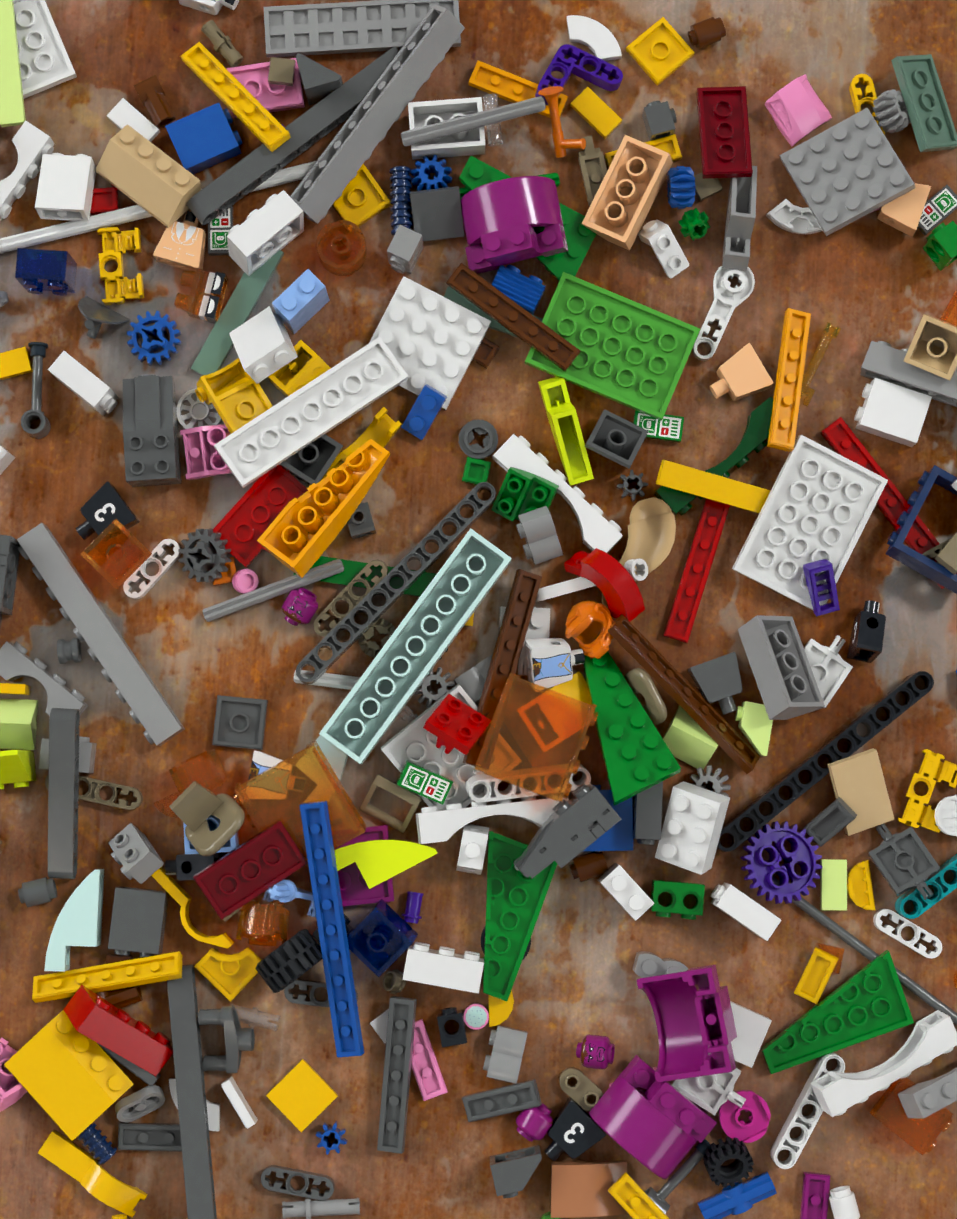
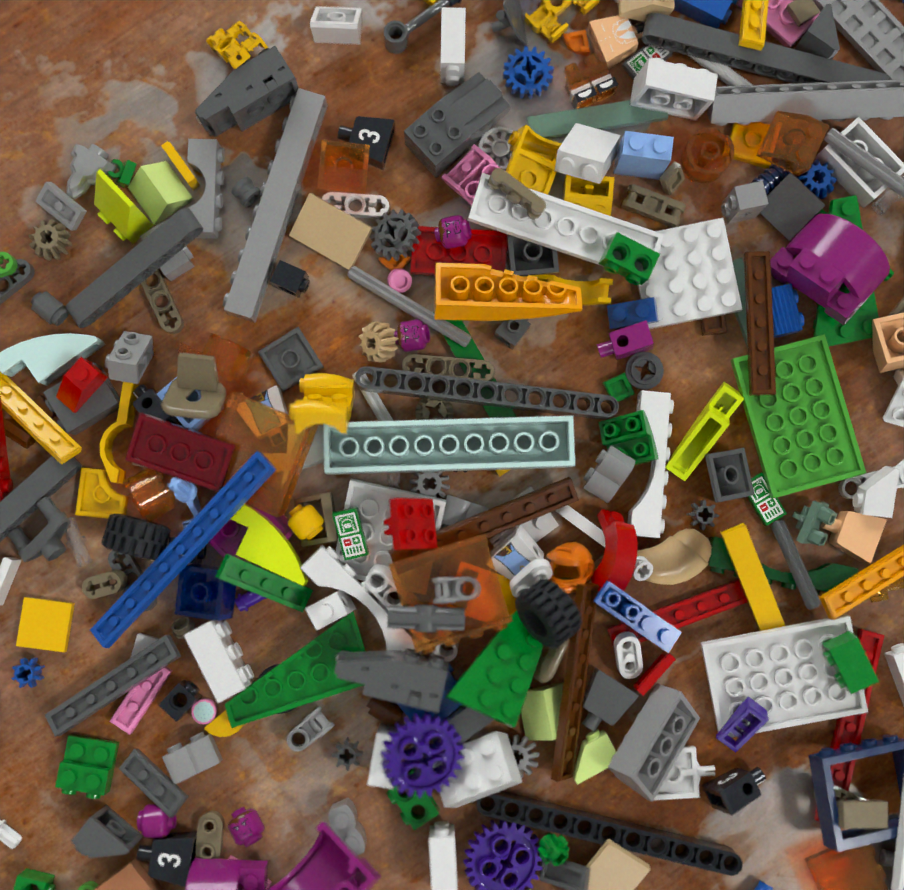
camera: 50 degrees right, 0 degrees up
none -> green plate [55,734,119,799]
none -> red slope [56,357,108,413]
none -> dark tan beam [82,569,128,599]
none -> green plate [216,553,313,612]
none -> black brick [270,260,310,298]
none -> light grey piece [287,706,335,752]
none -> yellow head [288,504,324,541]
none -> tan tile [289,193,373,270]
none -> yellow piece [290,373,355,433]
none -> dark grey gear [332,737,363,771]
none -> tan gear [359,322,399,363]
none -> dark purple gear [381,712,464,798]
none -> dark grey piece [387,604,465,632]
none -> light grey piece [432,577,481,604]
none -> magenta head [435,215,471,249]
none -> dark tan plate [488,168,546,219]
none -> white plate [509,559,553,598]
none -> black tyre [515,579,582,649]
none -> green gear [538,833,570,866]
none -> orange tile [562,30,590,55]
none -> slope [594,580,682,653]
none -> magenta torso [597,320,654,360]
none -> green brick [598,232,660,285]
none -> white plate [614,632,643,679]
none -> dark tan plate [621,184,686,228]
none -> red tile [633,651,676,696]
none -> dark tan tile [659,161,685,195]
none -> clear orange slope [756,111,829,176]
none -> dark grey axle [771,520,821,609]
none -> sand green hips [792,501,837,546]
none -> green brick [822,631,879,695]
none -> white slope [853,466,900,518]

